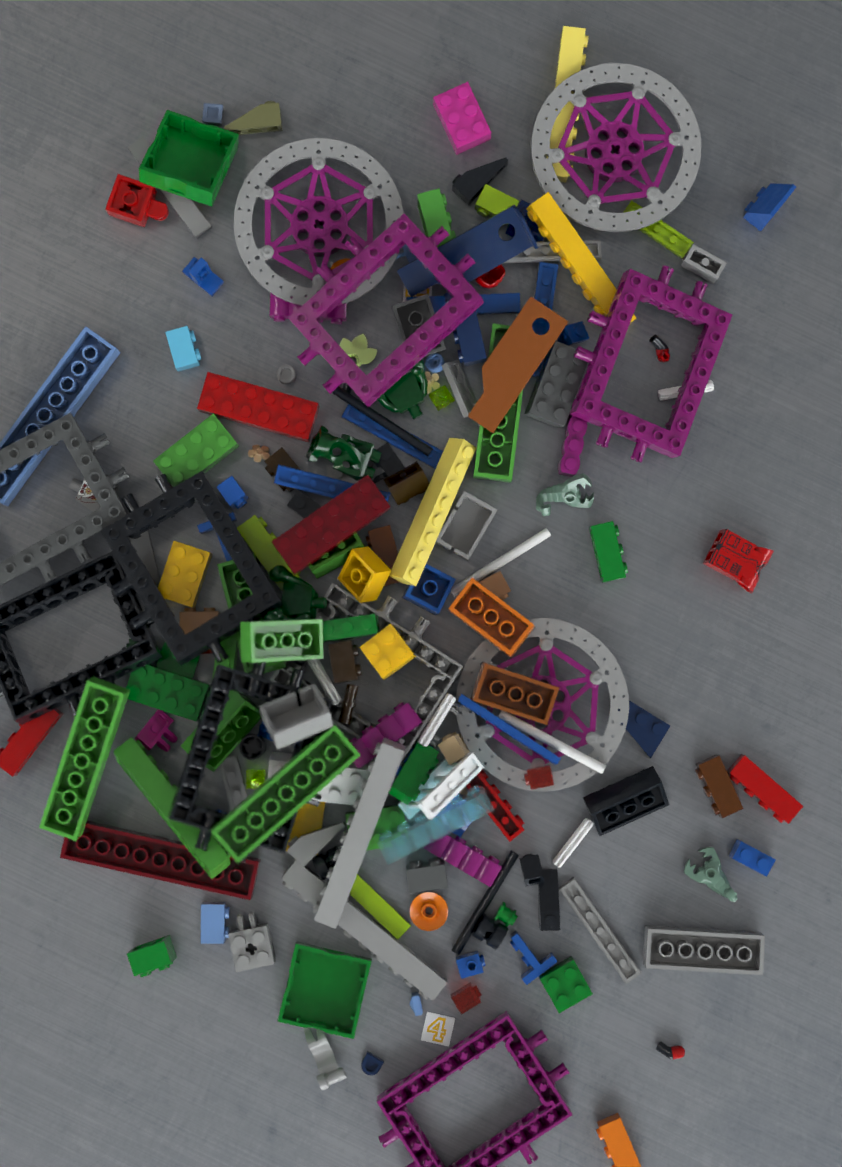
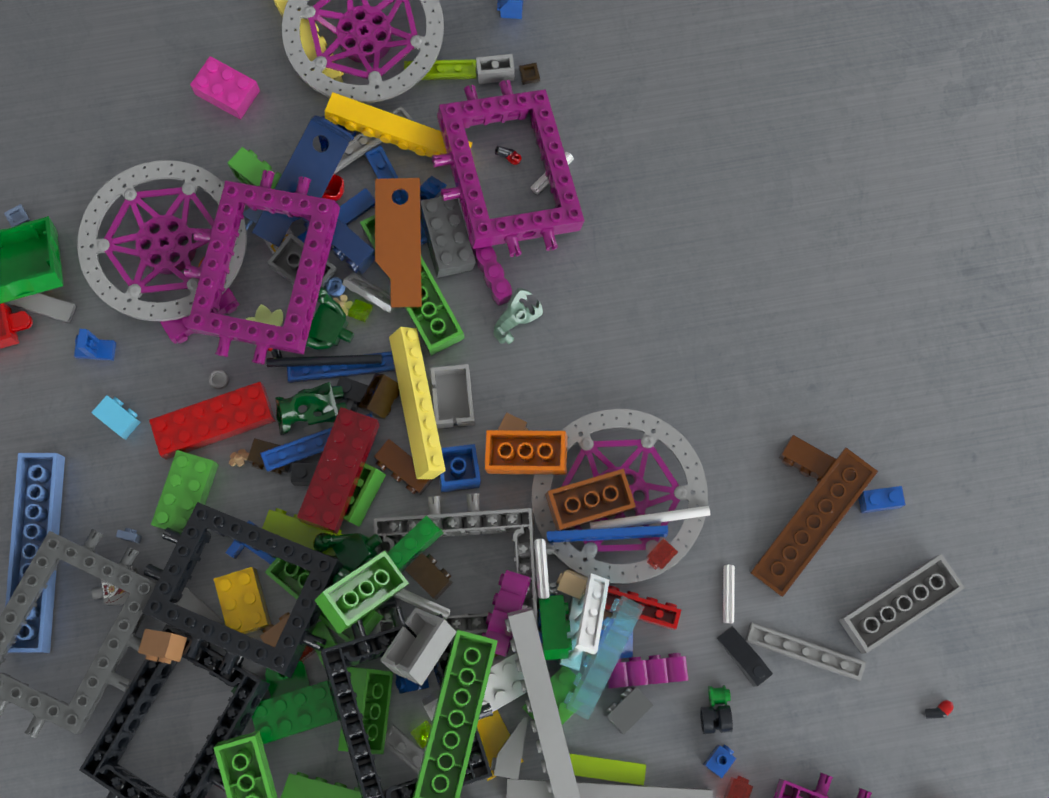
camera: 30 degrees left, 10 degrees down
dark pink hinge [134,709,177,752] -> none
blue brick [216,476,249,509] -> none
olive slope [224,101,283,135] -> none
black wheel [239,734,267,760] -> none
black wheel [312,846,338,881] -> none
yellow brick [337,546,392,603] -> none
dark brown pin [338,684,359,725] -> none
yellow brick [360,624,416,680] -> none
orange dish [410,892,448,931] -> none
white piece [451,528,551,597] -> none
black piece [451,850,519,955] -> none
black slope [452,157,508,206] -> none
lime brick [475,184,520,226] -> none
blue bracket [510,931,558,985] -> none
black brick [519,854,544,887] -> none
green brick [539,956,593,1013] -> none
black slope [583,766,669,836] -> none
green brick [589,521,628,583] -> none
dark blue wing [618,696,670,759] -> none
sand green animal [683,847,737,902] -> none
red piece [703,529,774,594] -> none
red brick [727,754,804,824] -> none
none -> sand blue plate [116,528,142,544]
none -> medium nougat brick [138,629,187,664]
none -> dark brown tile [519,62,540,85]
none -> reddish brown plate [750,447,878,597]

